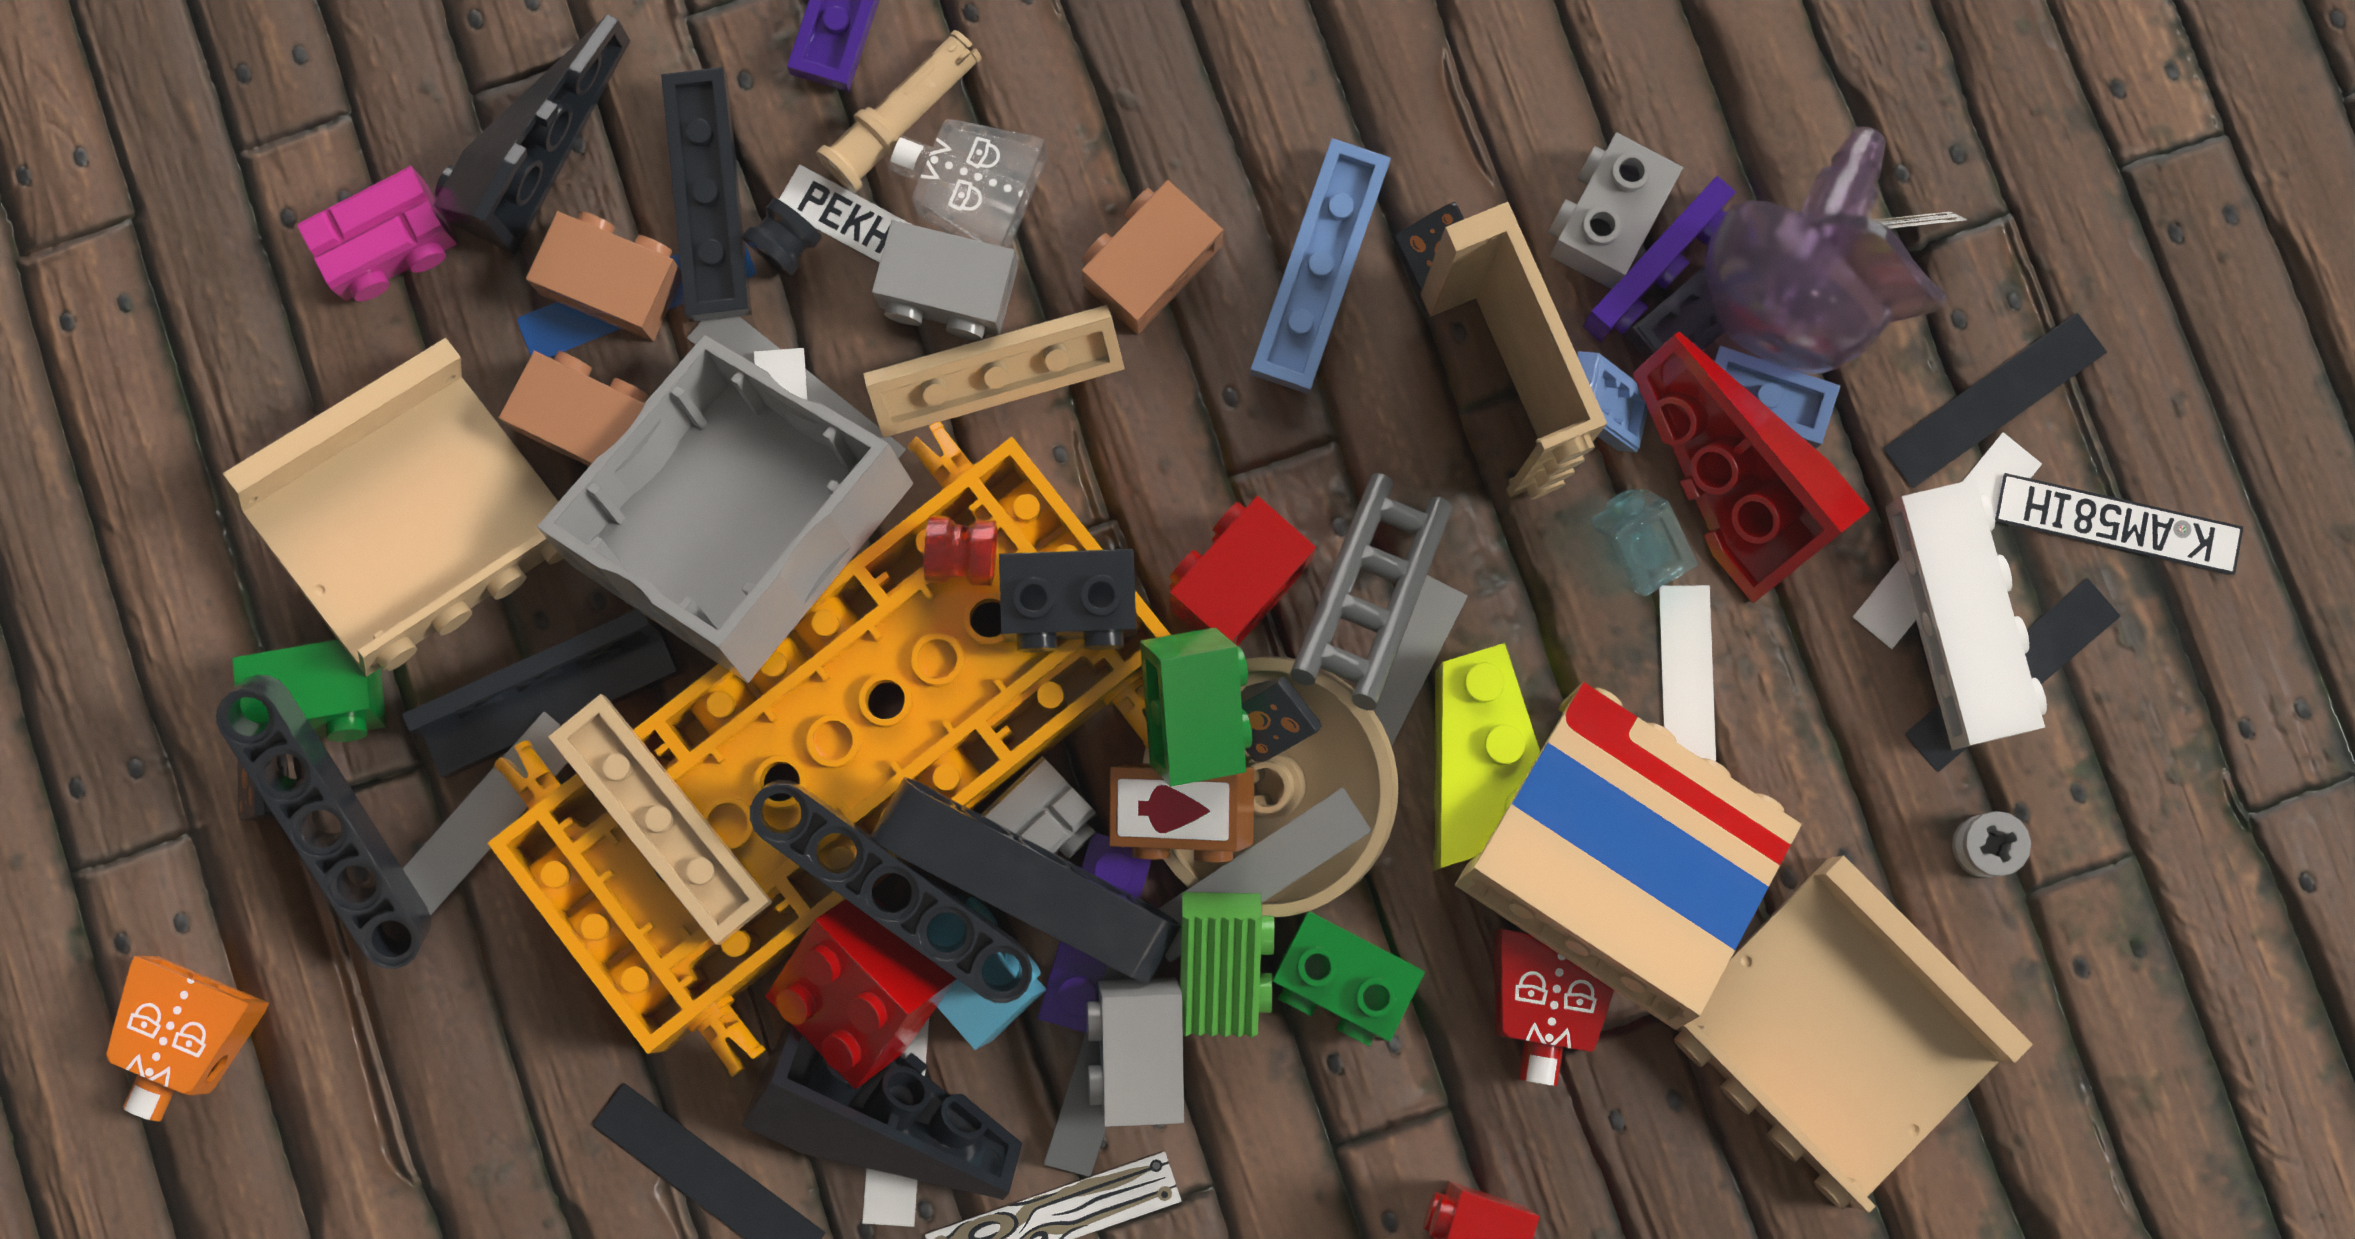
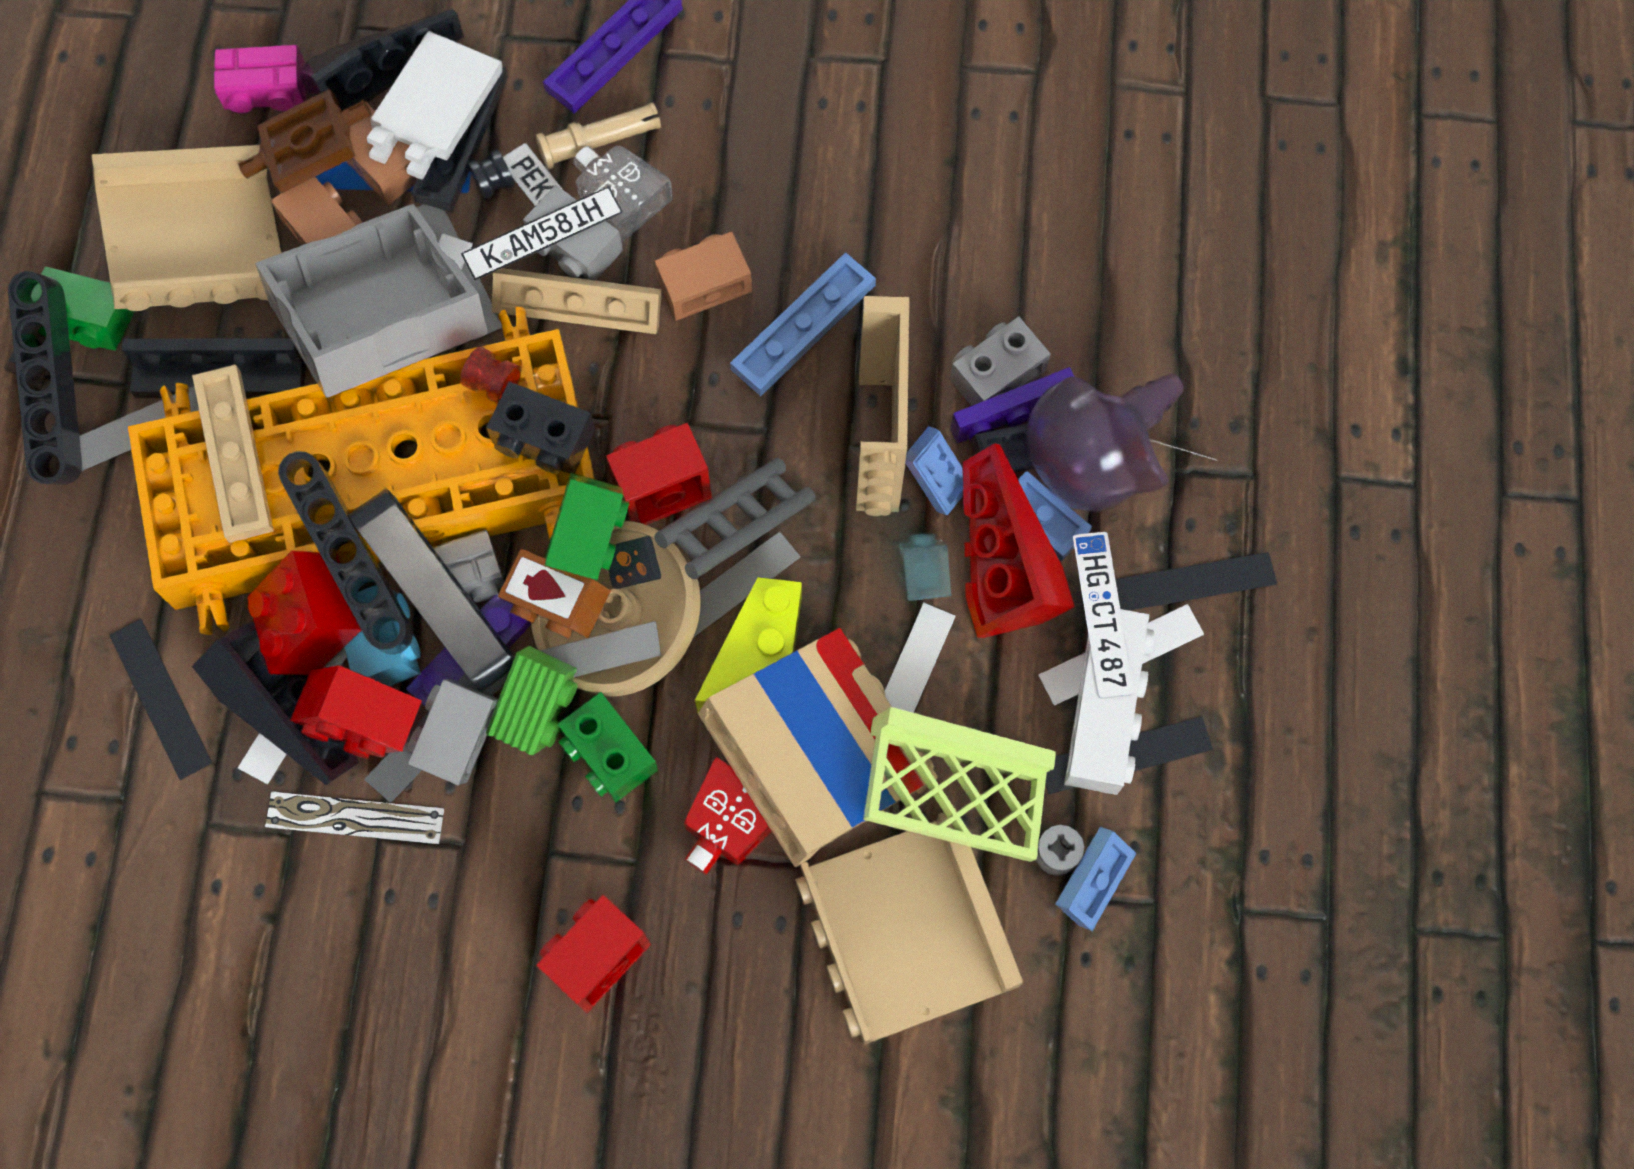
camera: 25 degrees right, 10 degrees down
sticker [1995,473,2243,575] -> none
none -> reddish brown plate [238,89,372,193]
none -> red brick [290,665,422,759]
none -> white tile [367,31,502,180]
none -> sticker [461,186,623,280]
none -> yellowish green fence [863,707,1056,862]
none -> medium blue plate [1055,827,1136,931]
none -> white sticker [1073,532,1134,698]

